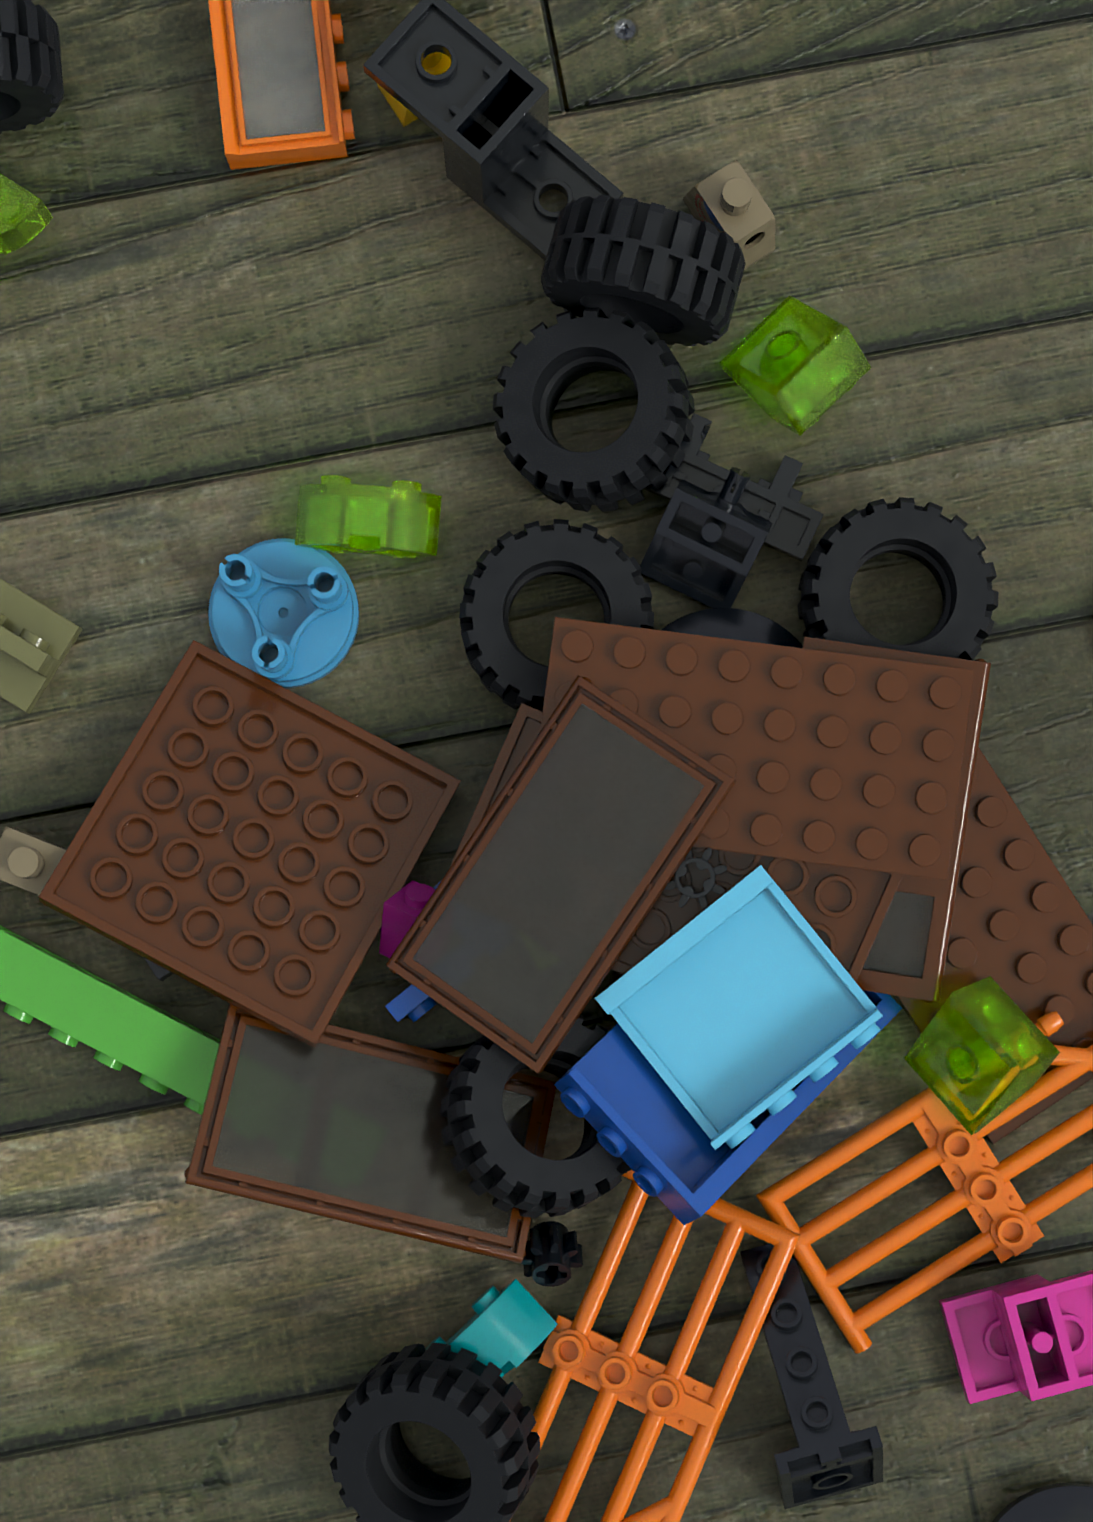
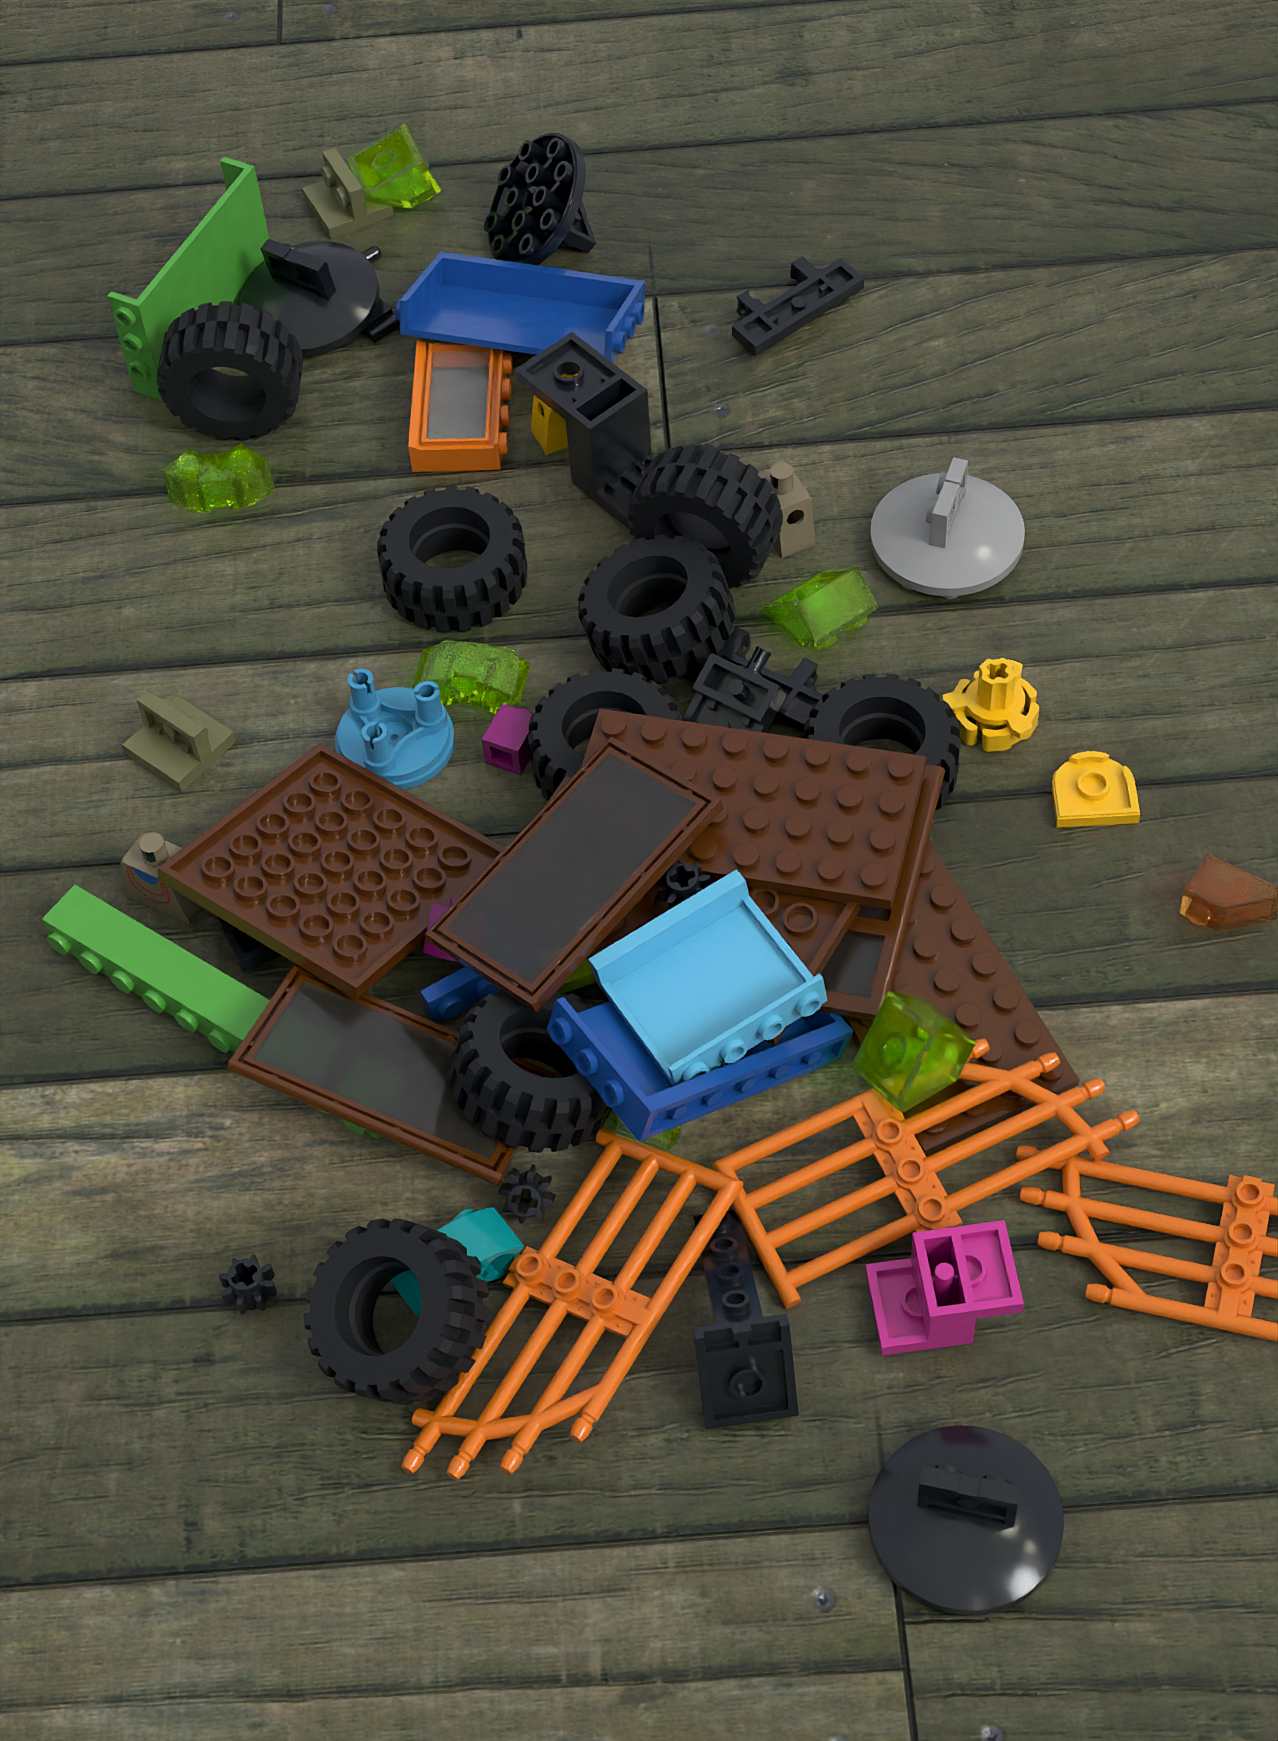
camera: 15 degrees right, 30 degrees down
none -> black gear [219,1255,277,1315]
none -> black tyre [377,486,528,633]
none -> magenta brick [481,704,533,775]
none -> light grey bracket [870,457,1025,599]
none -> yellow piece [942,658,1039,752]

